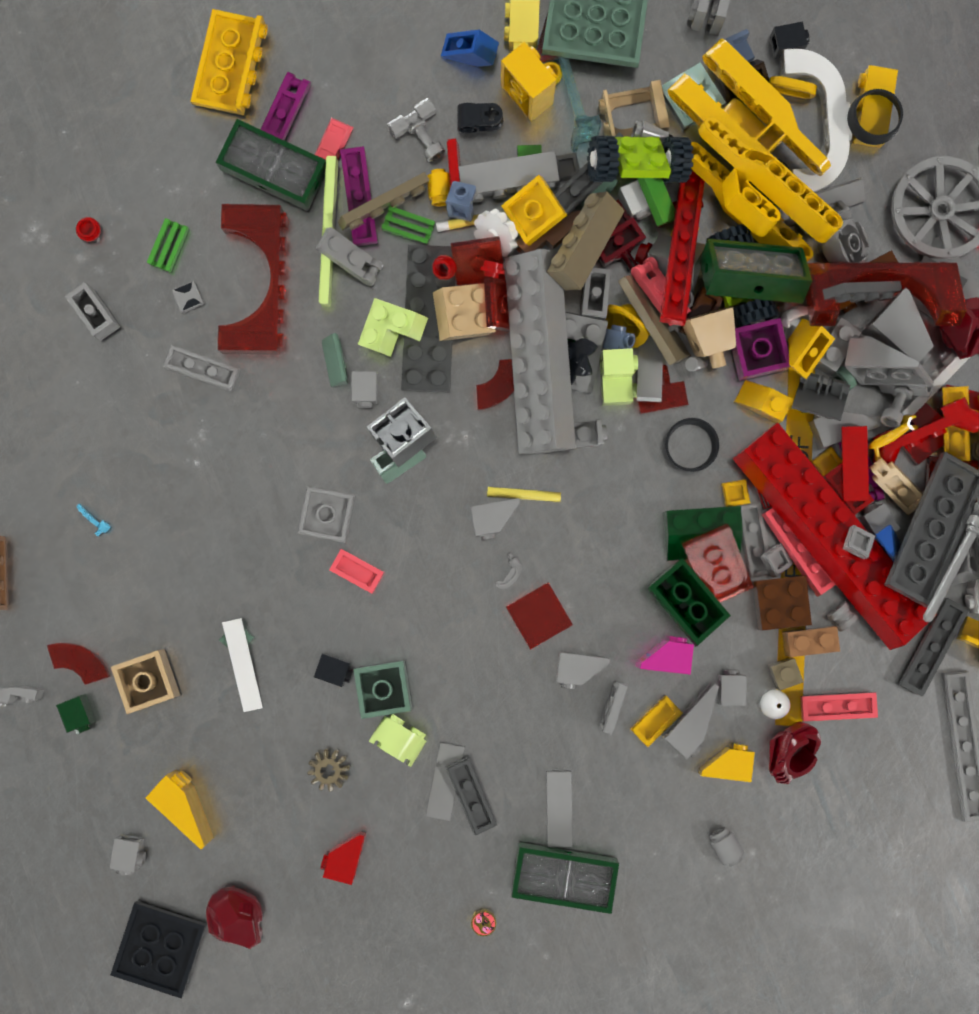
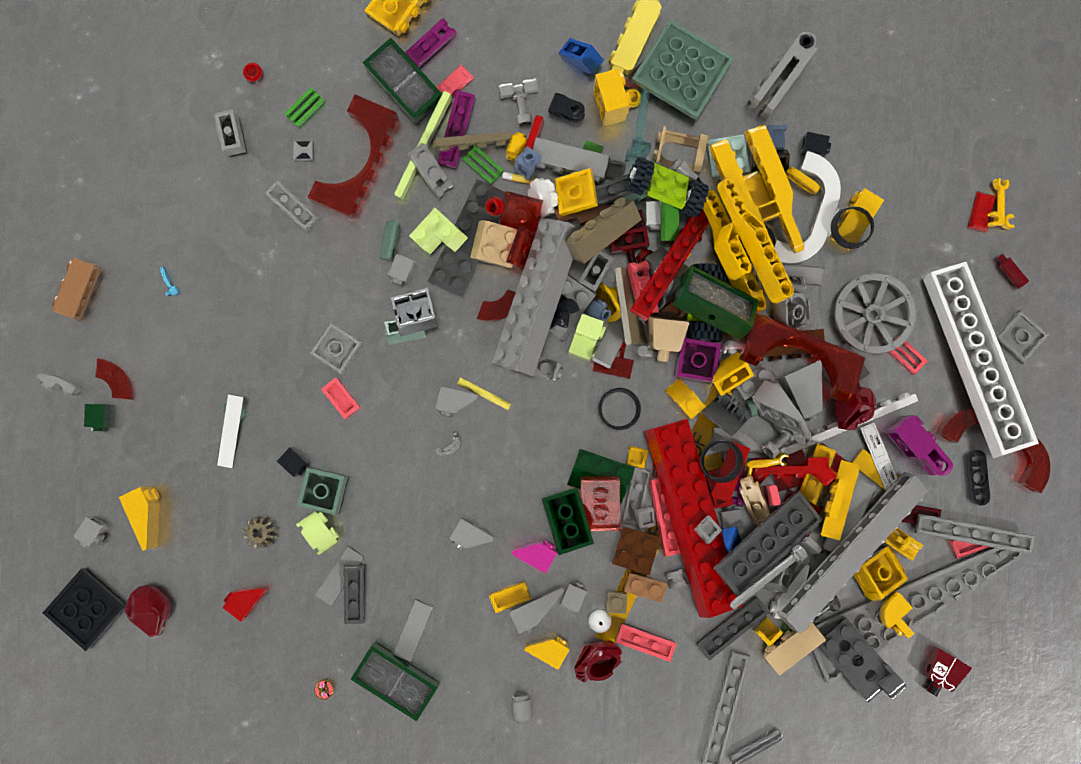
camera: 20 degrees right, 0 degrees up
tan brick [111,649,180,714] -> none
red plate [480,260,505,278] -> none
clear red tile [506,582,573,650] -> none
light grey tile [600,681,628,735] -> none
dark grey plate [823,281,902,303] -> none
none -> black tyre [700,441,744,483]
none -> coral tile [762,484,781,506]

